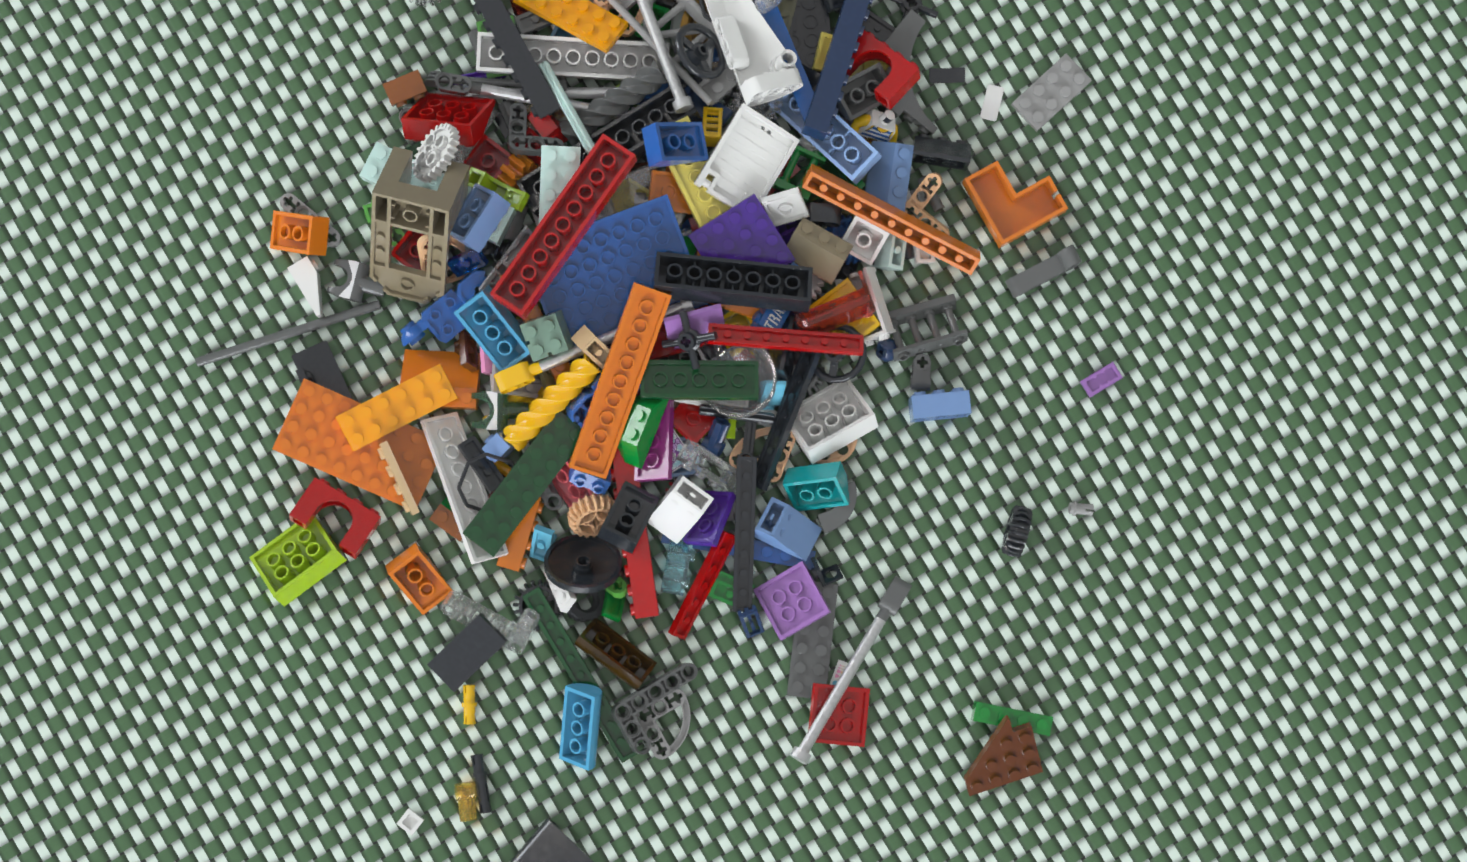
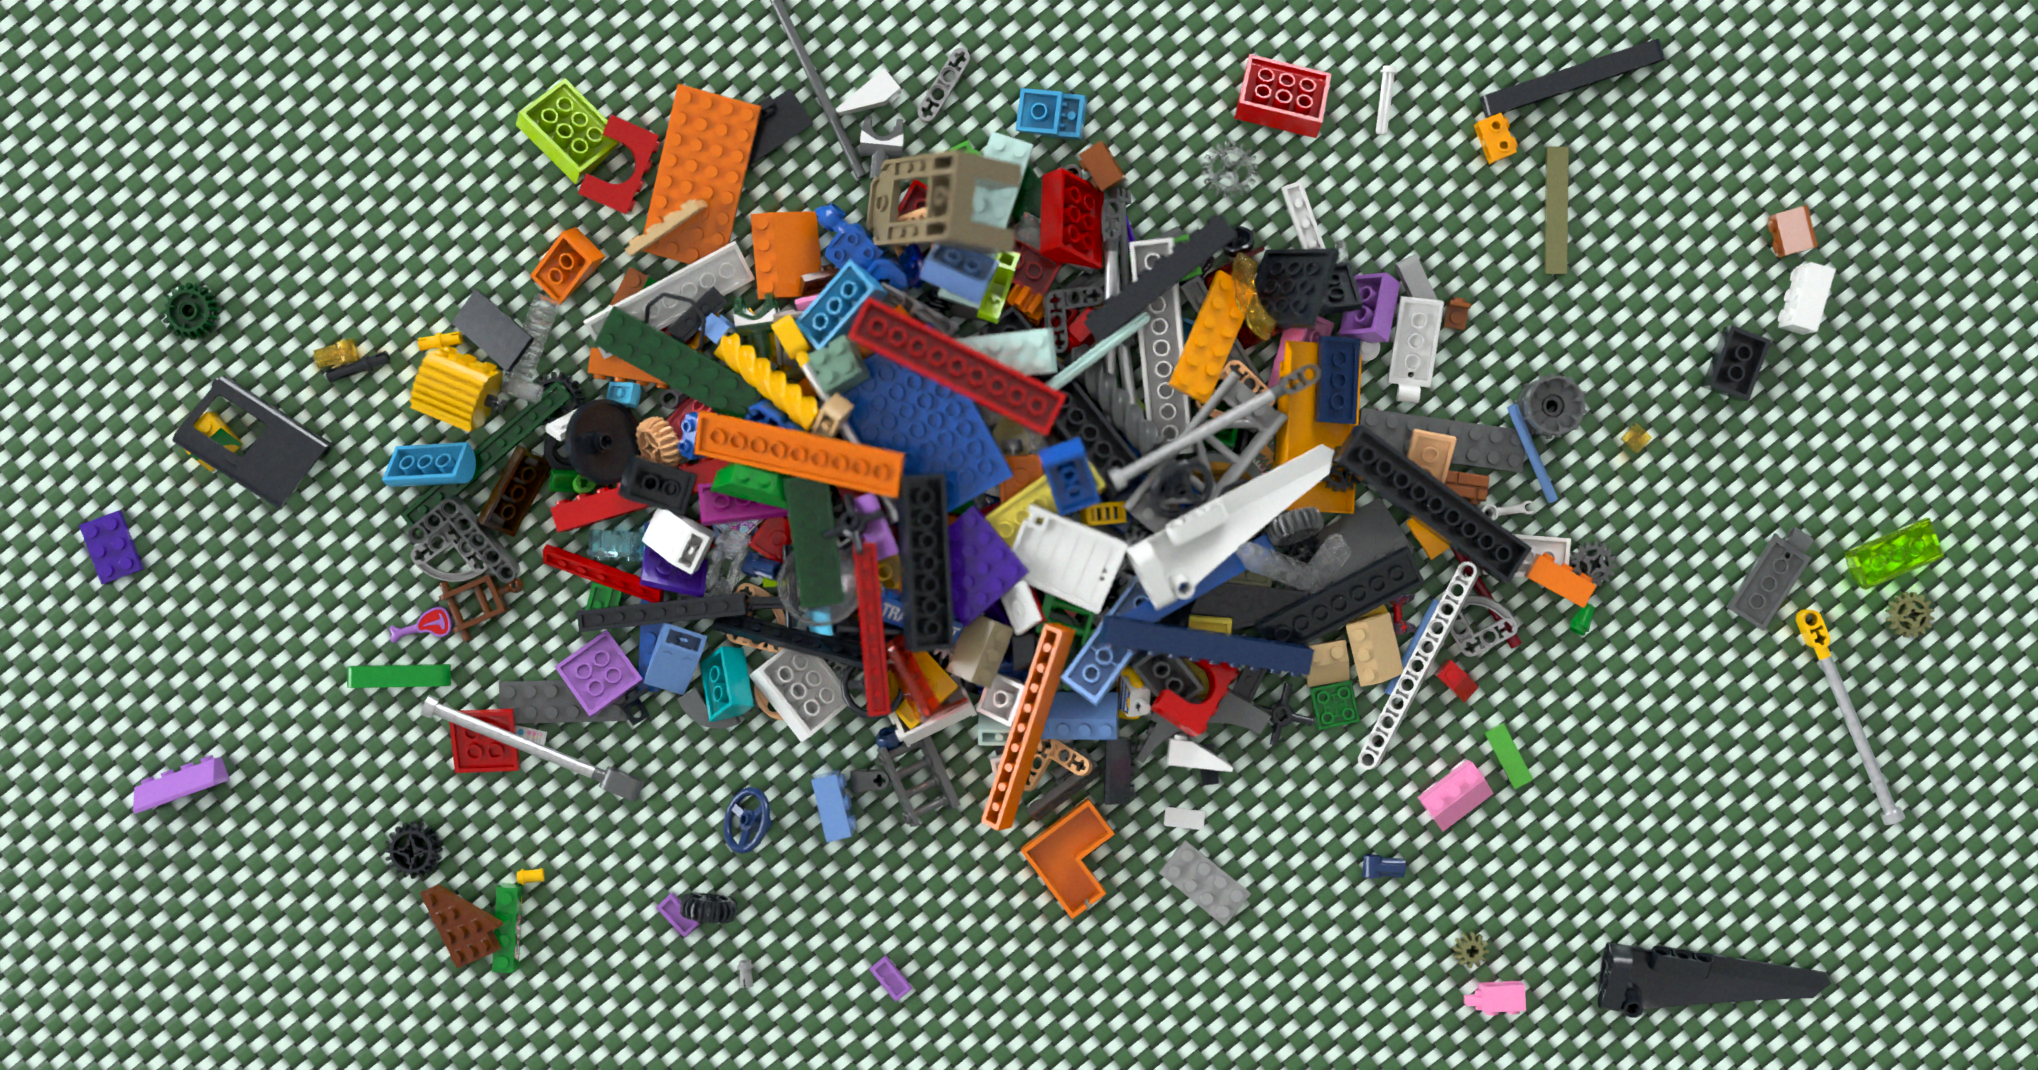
camera: 80 degrees right, 5 degrees up
orange slope [270,210,330,256] -> none
light orange plate [336,364,458,451] -> none
white plate [396,808,424,836] -> none
white gear [412,123,460,183] -> none
dark blue tile [737,605,765,638] -> none
dark grey beam [1005,245,1082,298] -> none
none -> green beam [347,664,451,688]
none -> black gear [384,821,443,879]
none -> medium lavender piece [390,606,453,643]
none -> yellow piece [410,346,507,432]
none -> reddish brown piece [439,574,523,642]
none -> yellow pin [517,868,544,886]
none -> medium lavender tile [656,892,701,938]
none -> dark blue piece [723,787,772,854]
none -> dark azure slope [1016,88,1088,141]
none -> dark grey plate [1026,759,1104,822]
none -> white slope [1166,732,1233,772]

